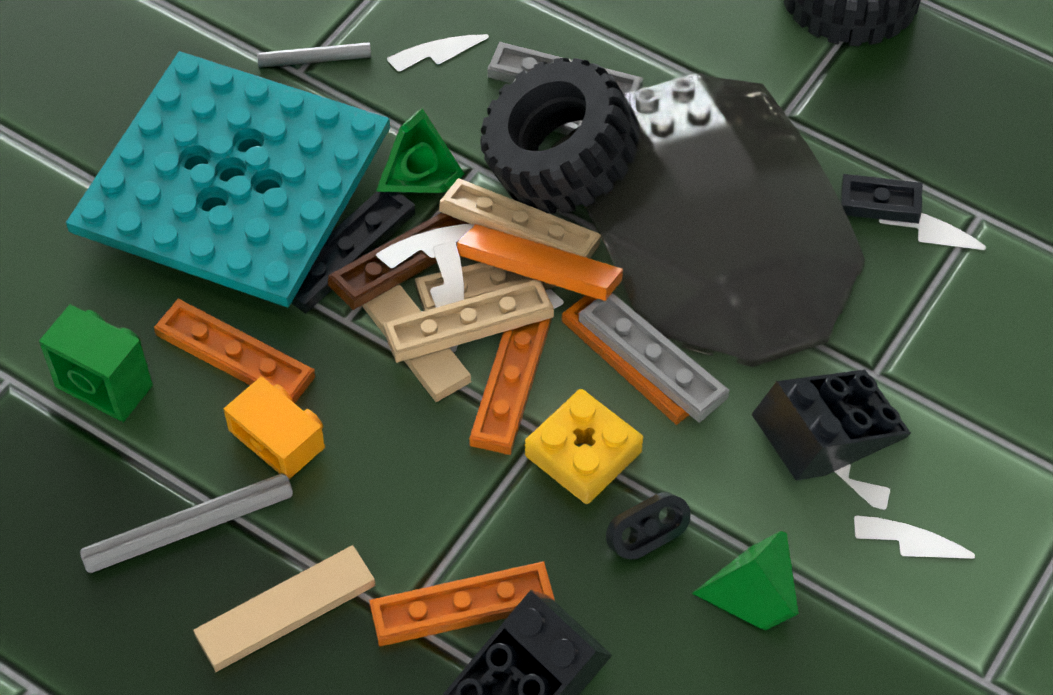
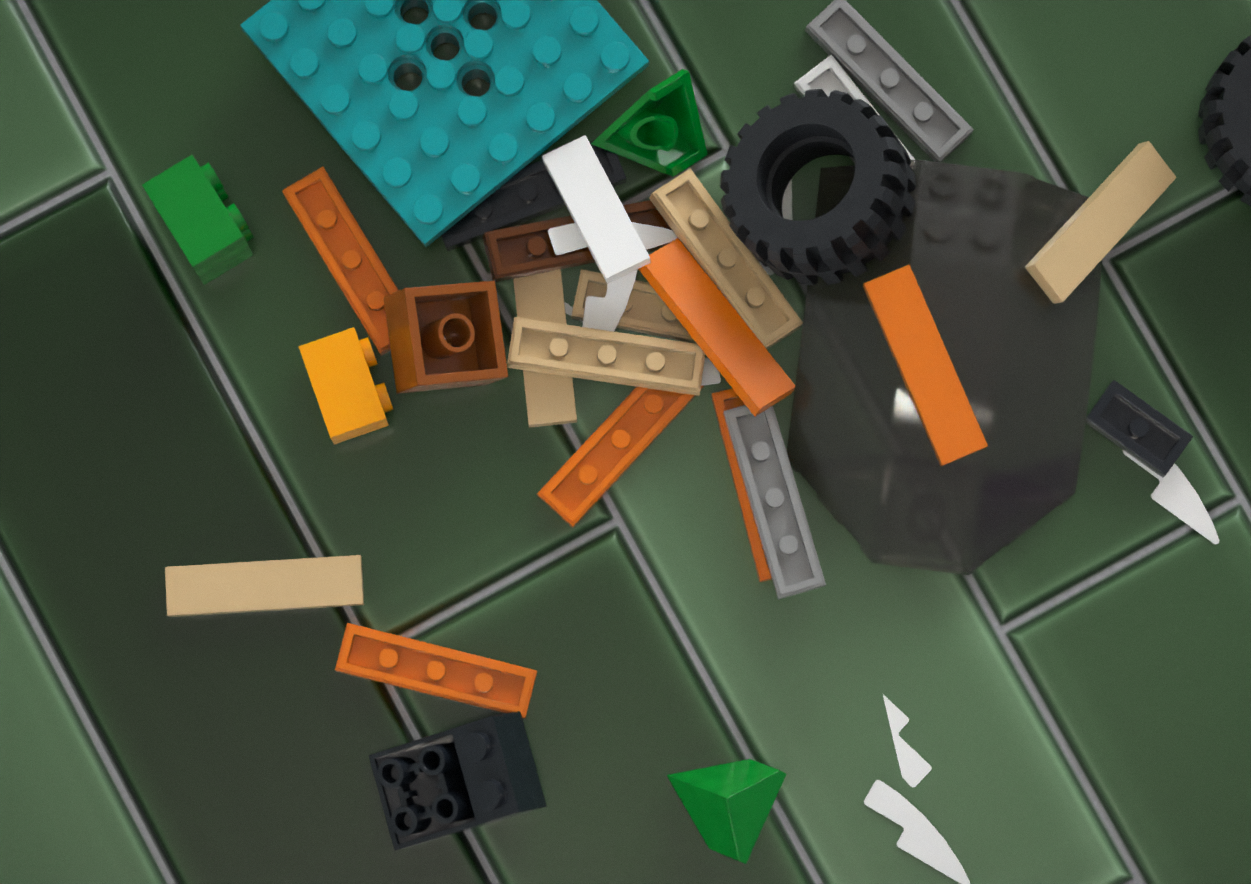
camera: 25 degrees right, 25 degrees up
light grey axle [80,473,293,573] -> none
yellow brick [525,389,643,504] -> none
black plate [606,492,691,559] -> none
black slope [751,369,911,481] -> none
none -> dark orange brick [384,280,508,394]
none -> white tile [542,135,651,284]
none -> orange tile [863,264,988,467]
none -> tan tile [1025,141,1177,304]

